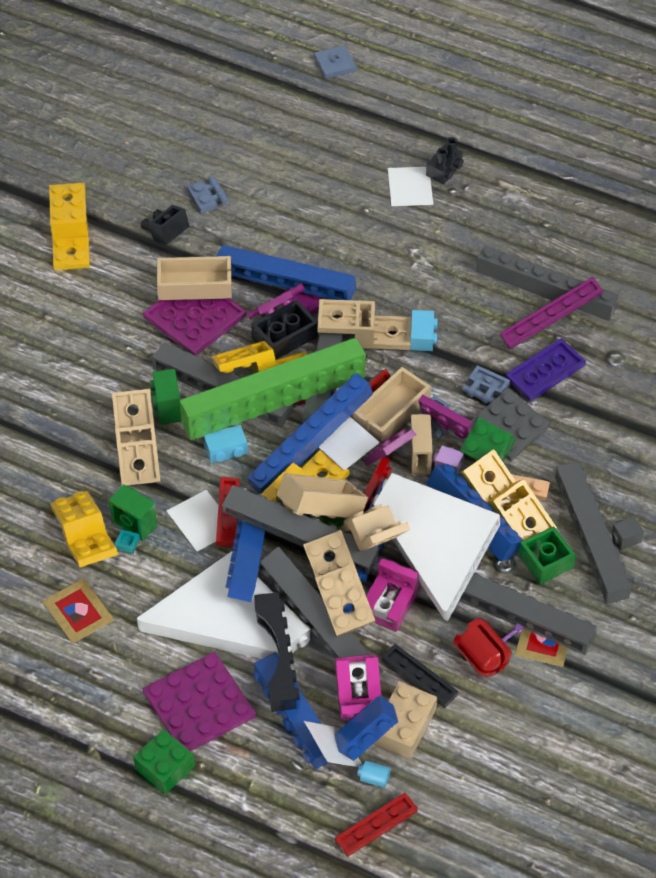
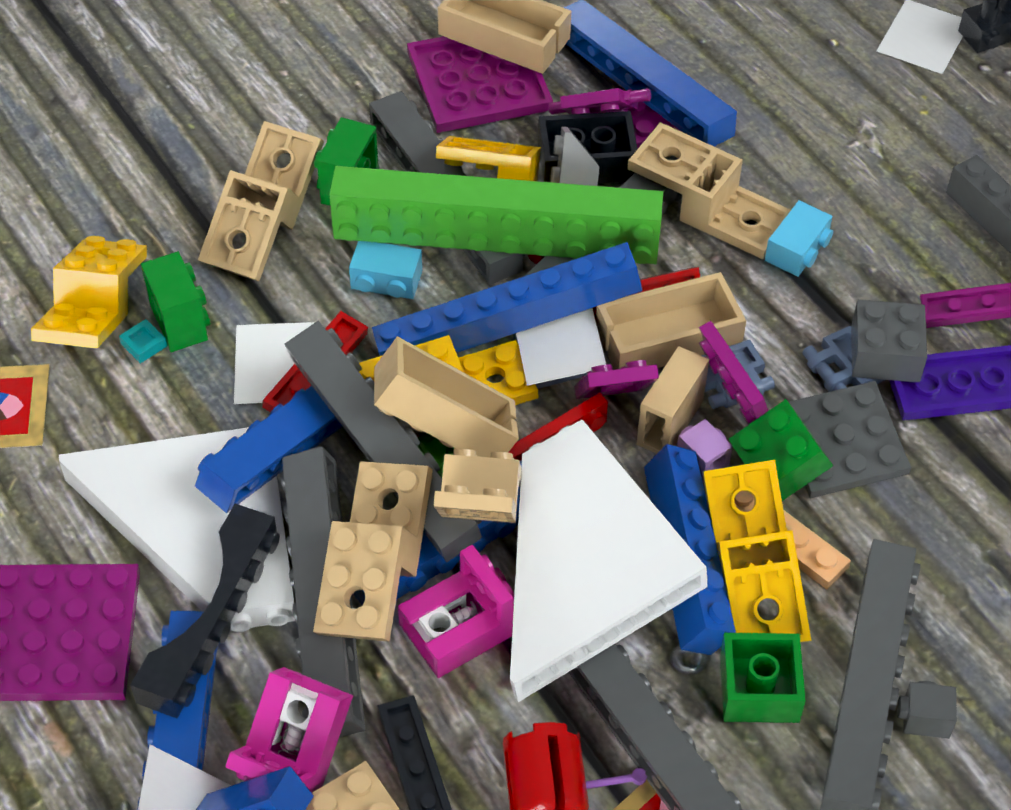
camera: 30 degrees right, 0 degrees up
none -> light grey slope [551,127,599,186]
none -> dark grey brick [851,299,927,382]

